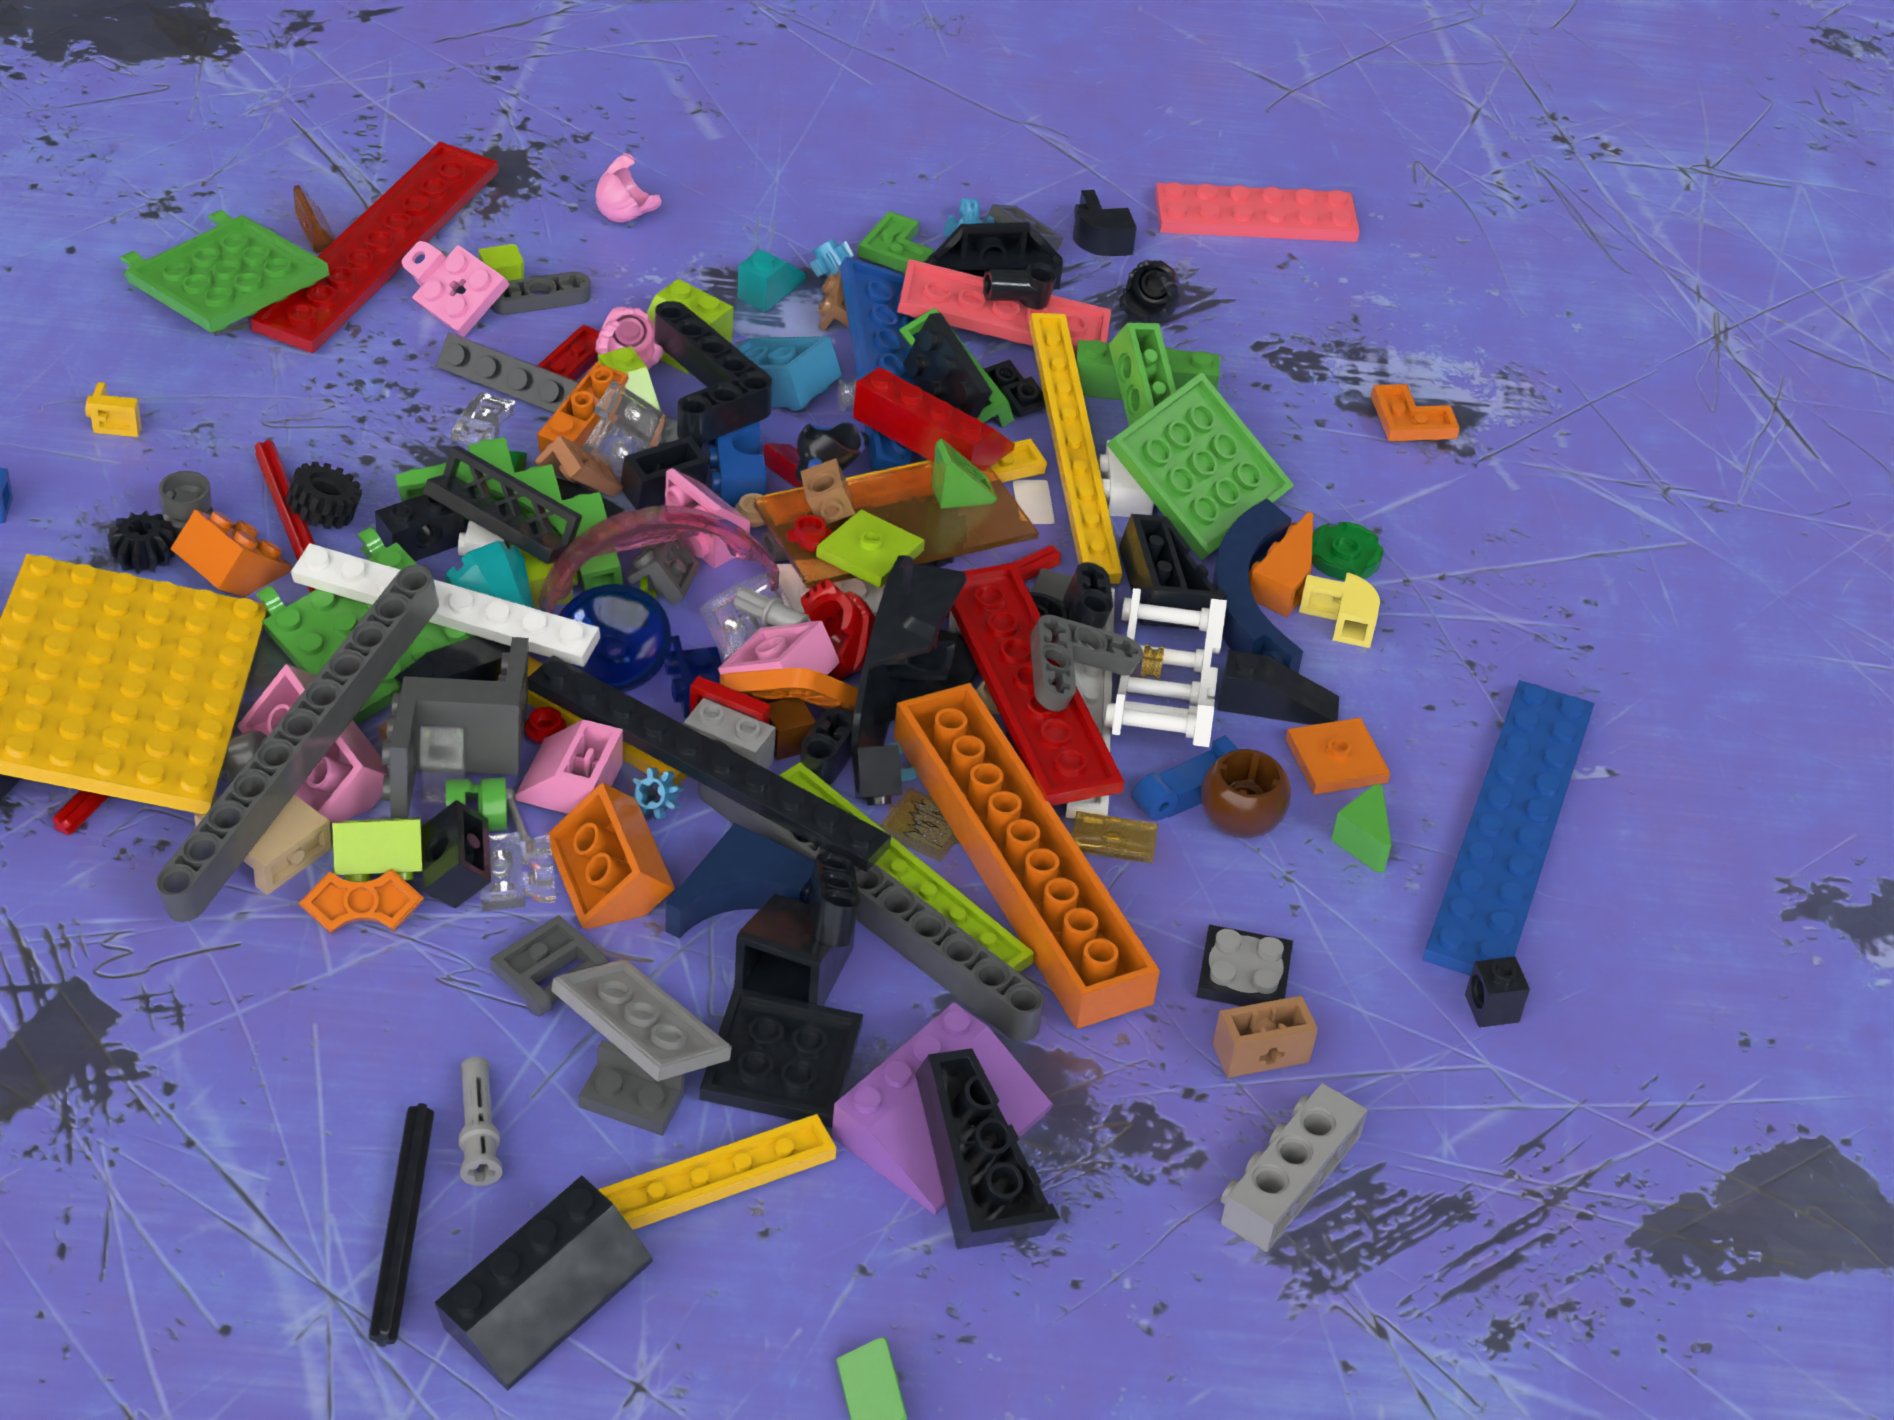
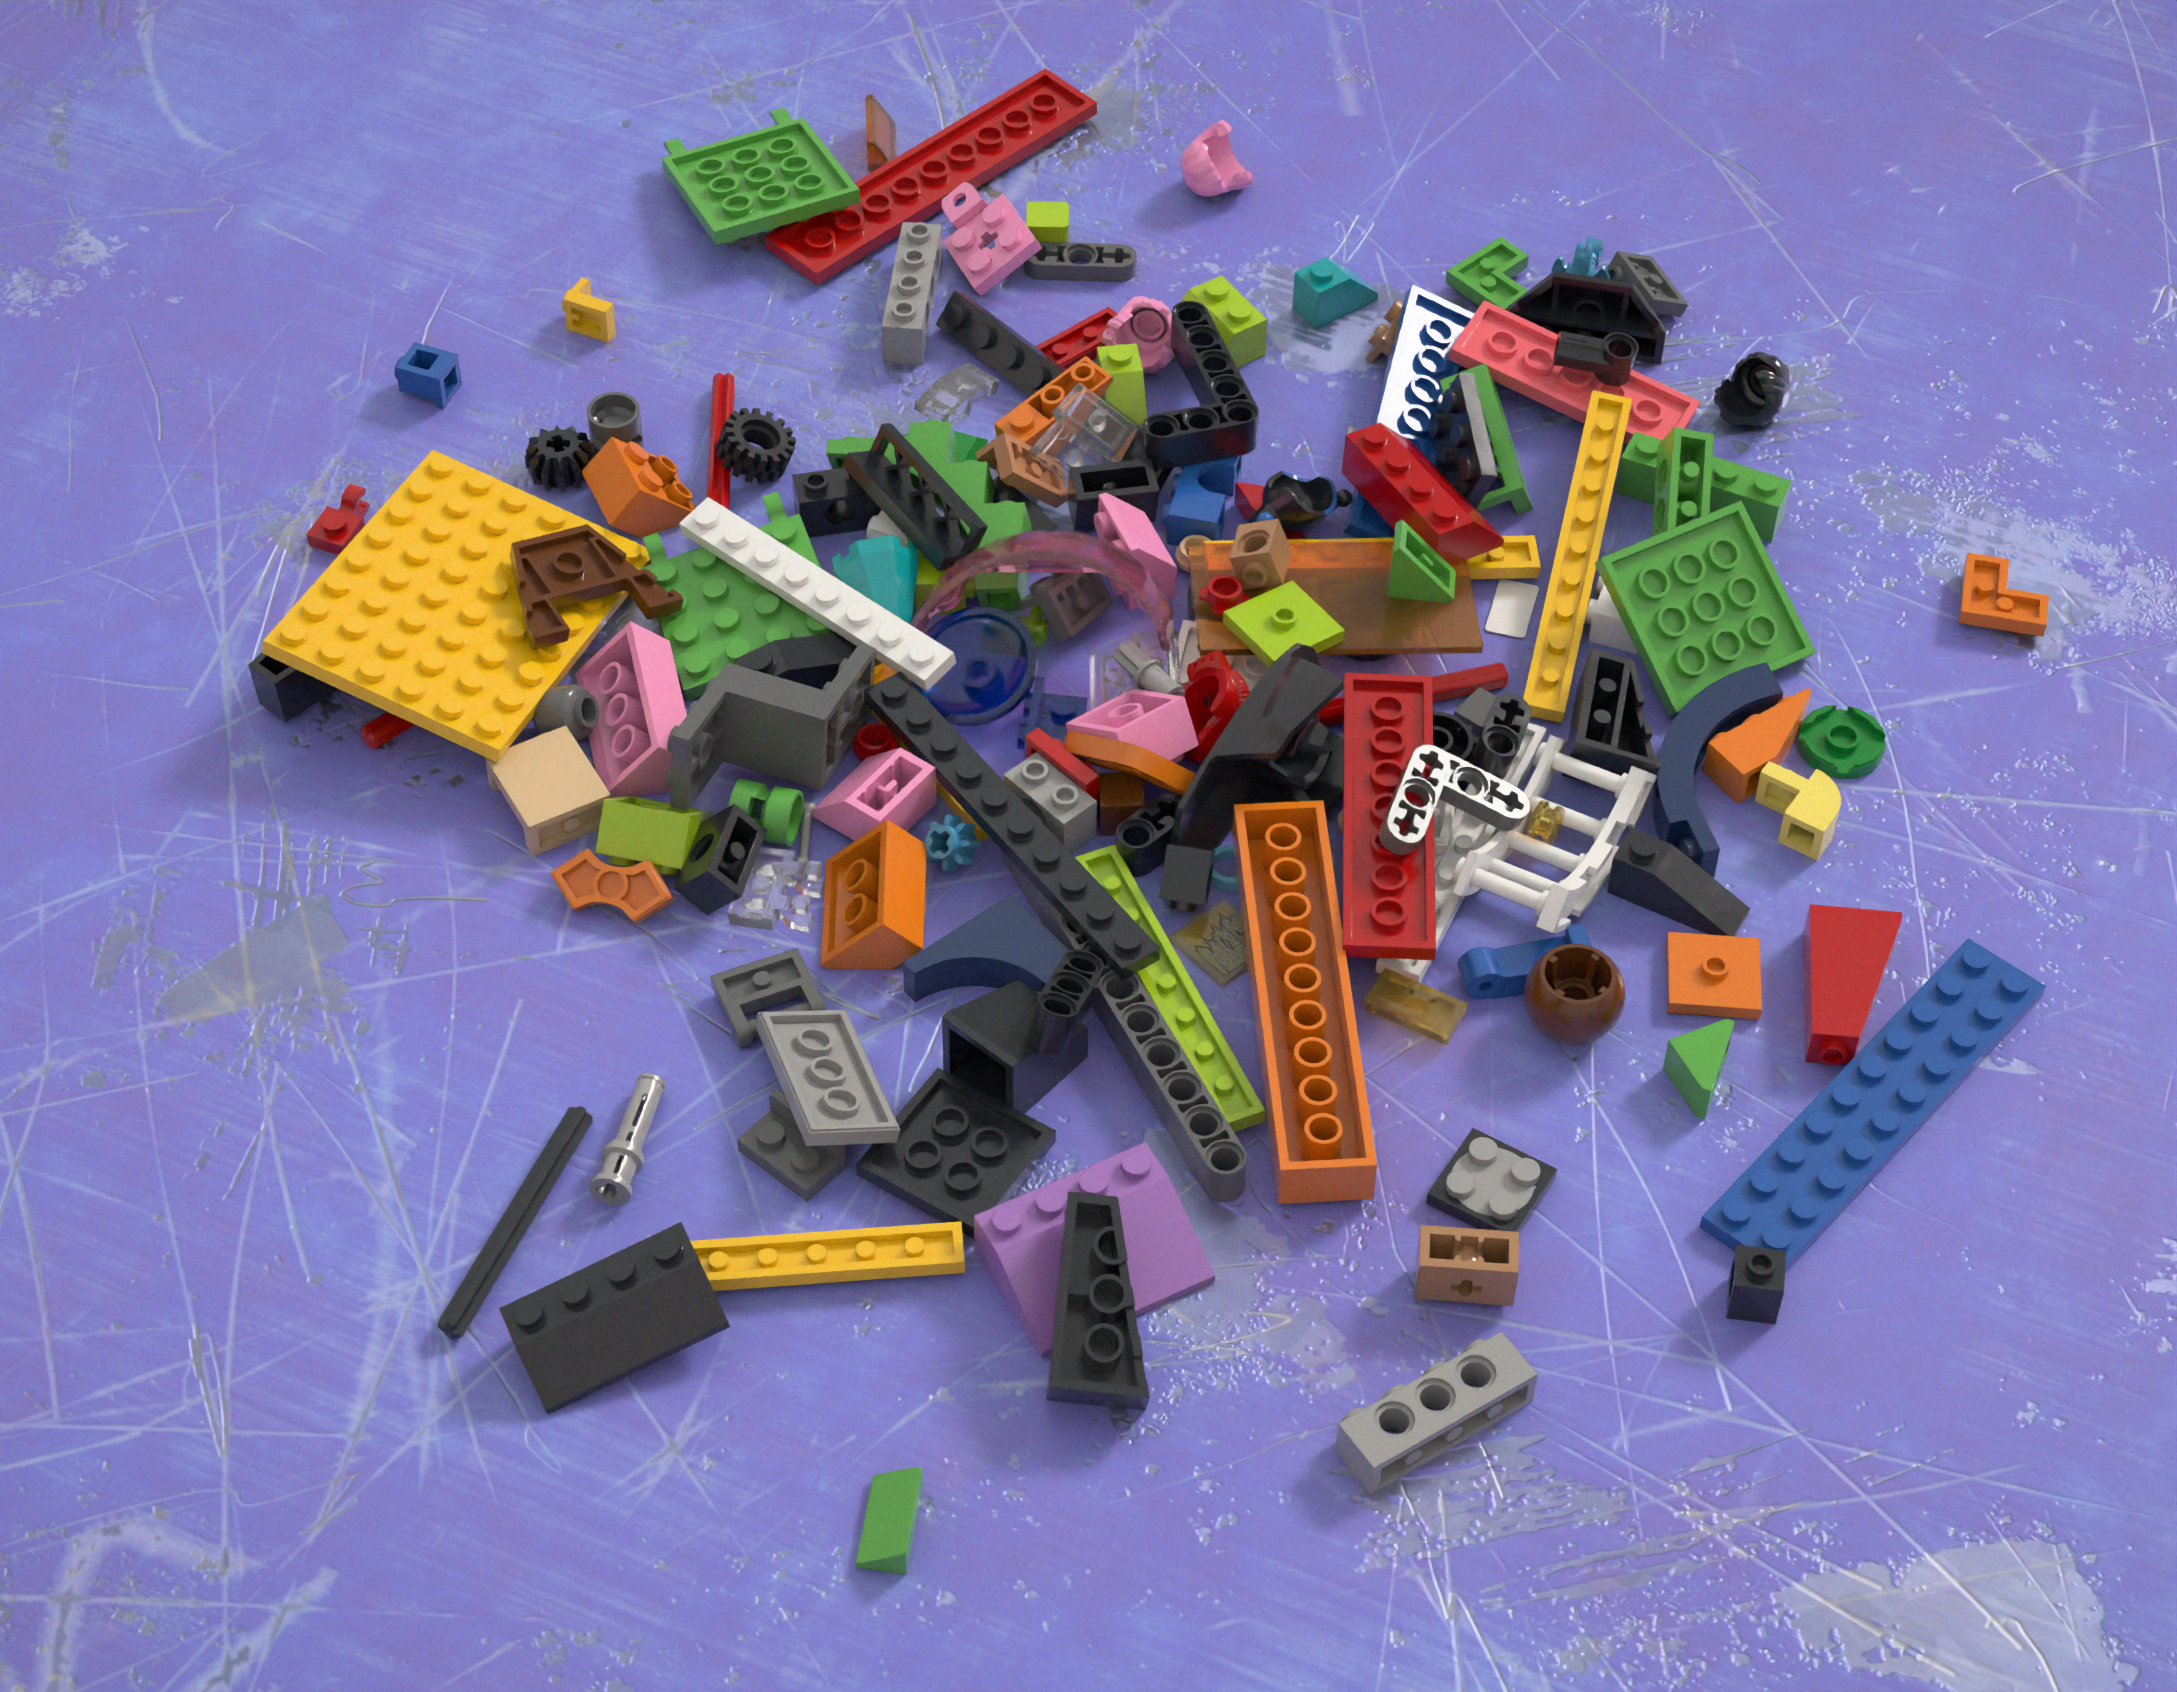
camera: 25 degrees right, 5 degrees up
dark grey beam [156,564,439,922] -> none
clear slope [420,725,465,803] -> none
dark azure slope [736,336,842,411] -> none
dark azure gear [809,238,854,277] -> none
black slope [984,360,1046,418] -> none
black brick [1073,190,1137,256] -> none
coral plate [1155,182,1359,242] -> none
none -> reddish brown wing [510,524,684,650]
none -> light grey brick [882,222,942,365]
none -> red slope [1803,904,1902,1066]

